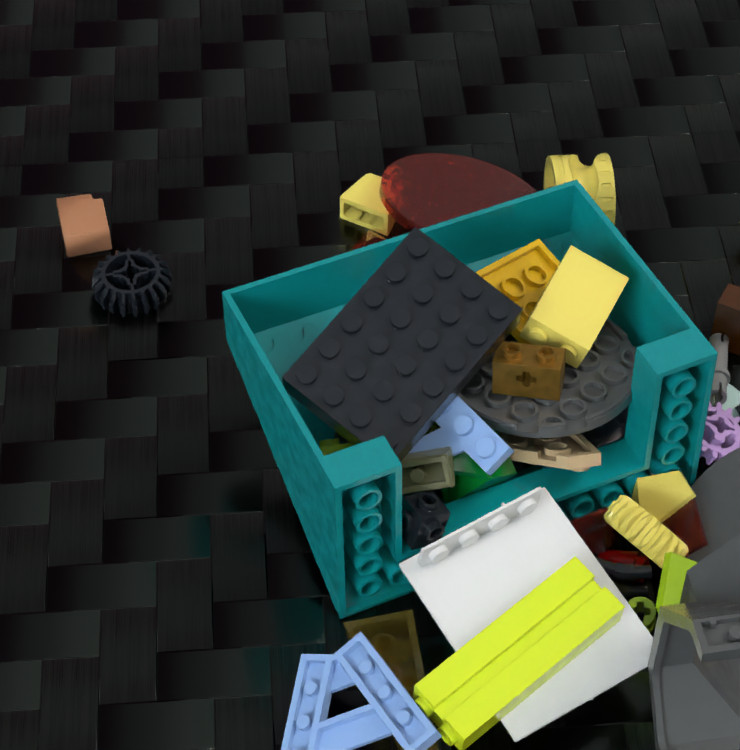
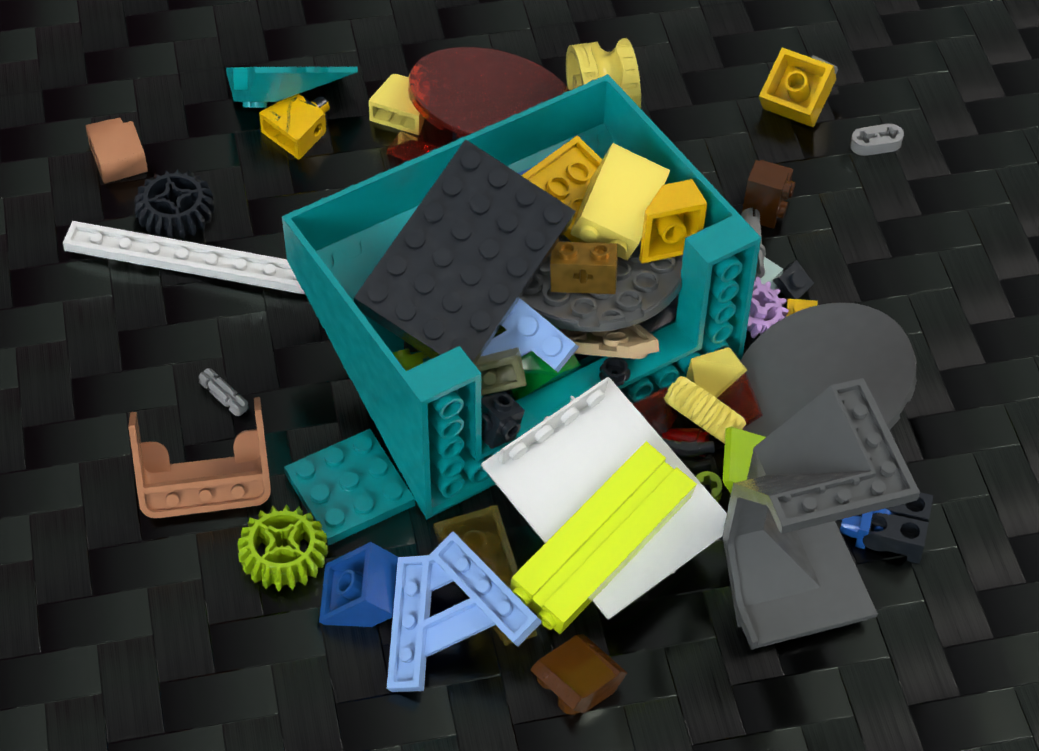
camera: 10 degrees left, 5 degrees up
none -> white plate [63,221,306,295]
none -> nougat windscreen [128,397,271,518]
none -> light grey axle [198,368,249,416]
none -> teal wedge [226,67,358,108]
none -> lime gear [237,504,328,591]
none -> yellow torso [259,94,330,160]
none -> teal plate [284,429,415,546]
none -> blue slope [319,542,398,627]
none -> black plate [599,357,631,386]
none -> yellow slope [639,179,707,264]

